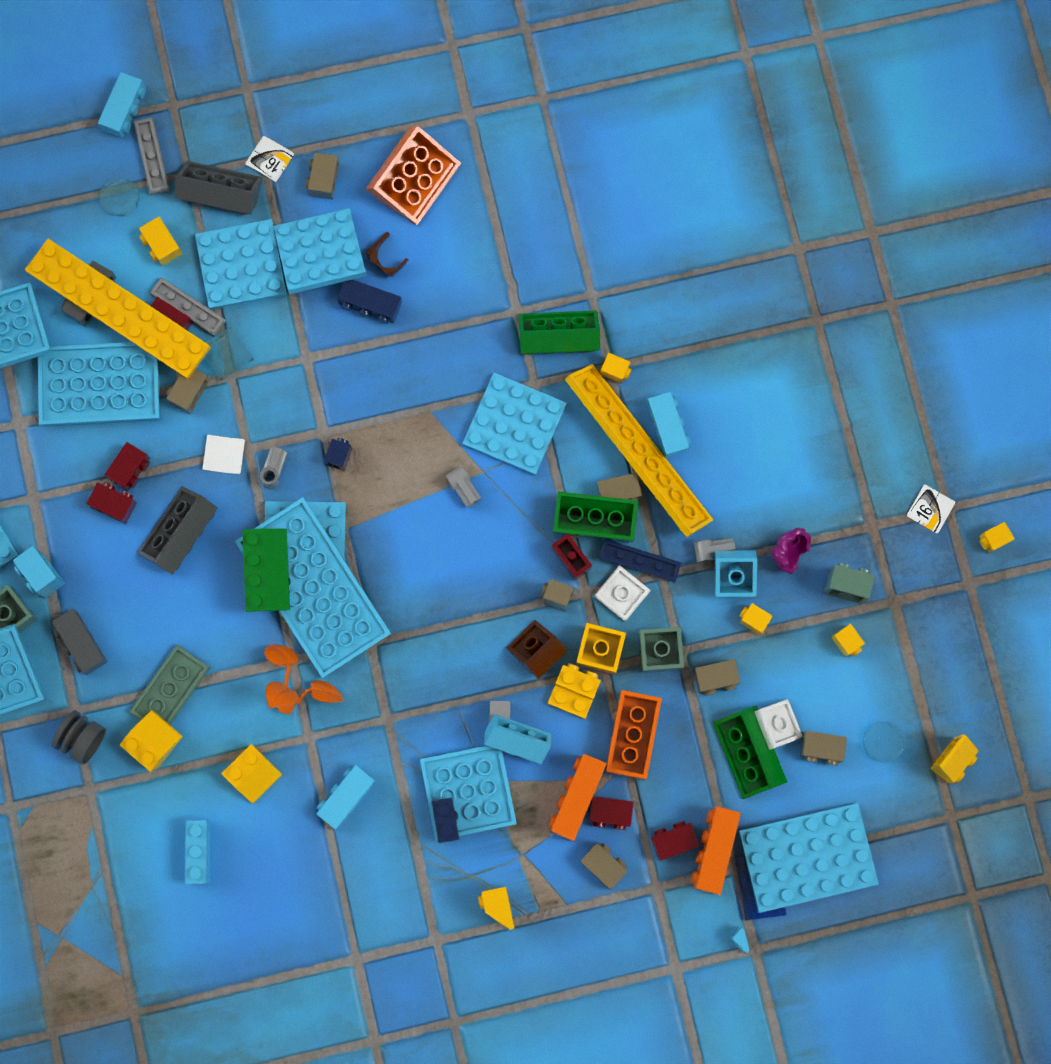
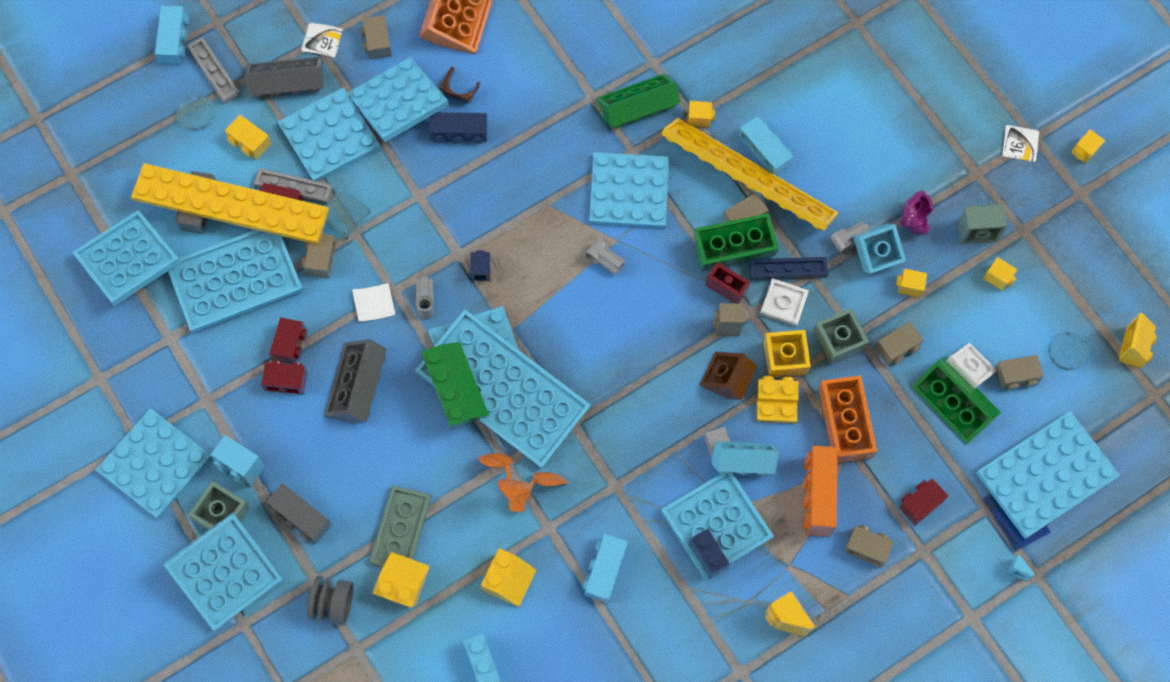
camera: 20 degrees left, 10 degrees down
dark red brick [589,796,634,830] -> none
orange brick [690,806,741,895] -> none

